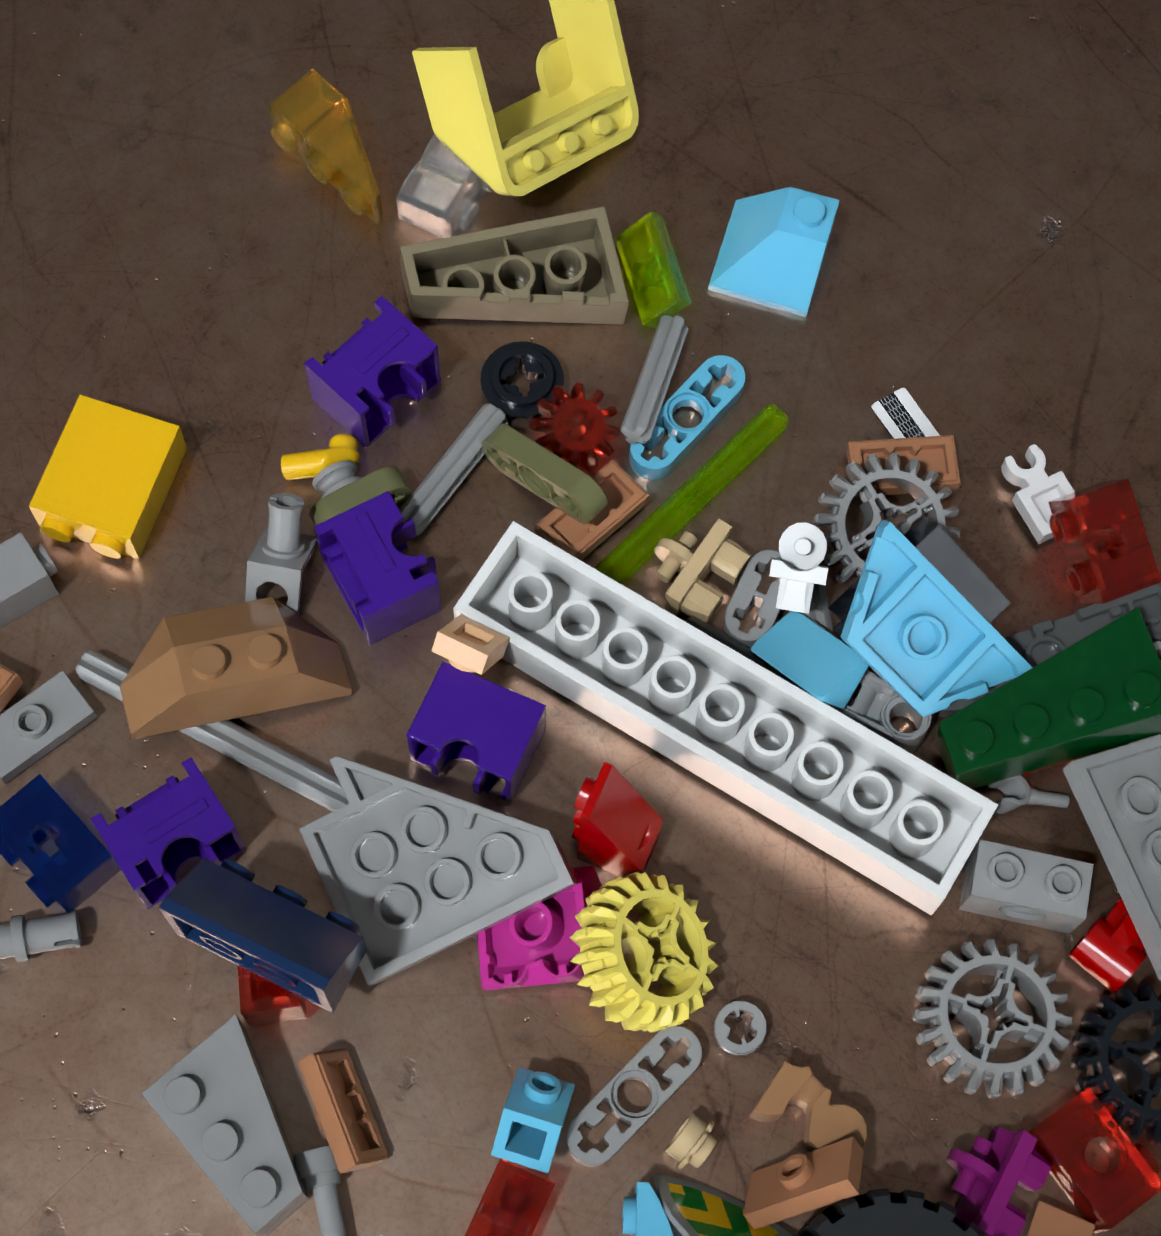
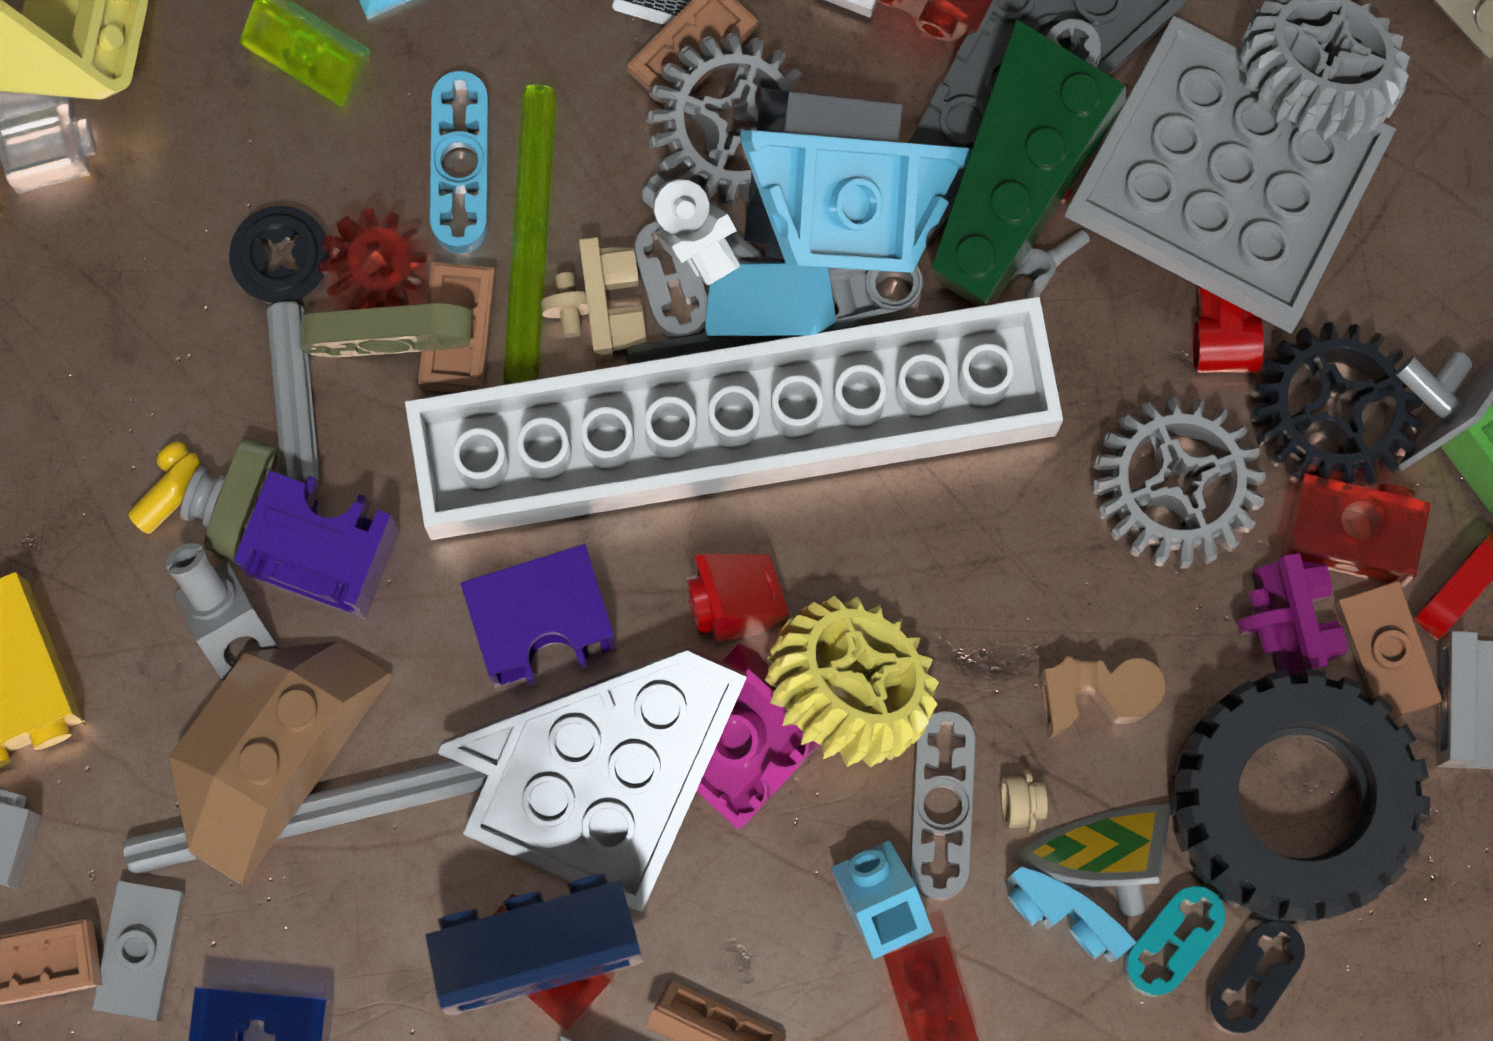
camera: 40 degrees left, 10 degrees up
dark purple piece [90,757,246,910] -> none
dark purple piece [304,296,441,448] -> none
dark tan wedge [400,206,629,325] -> none
light nougat plate [432,614,510,675] -> none
light grey axle [620,315,689,444] -> none
light grey bush [714,1001,766,1055] -> none
nougat plate [743,1136,864,1229] -> none
light grey brick [958,840,1094,934] -> none

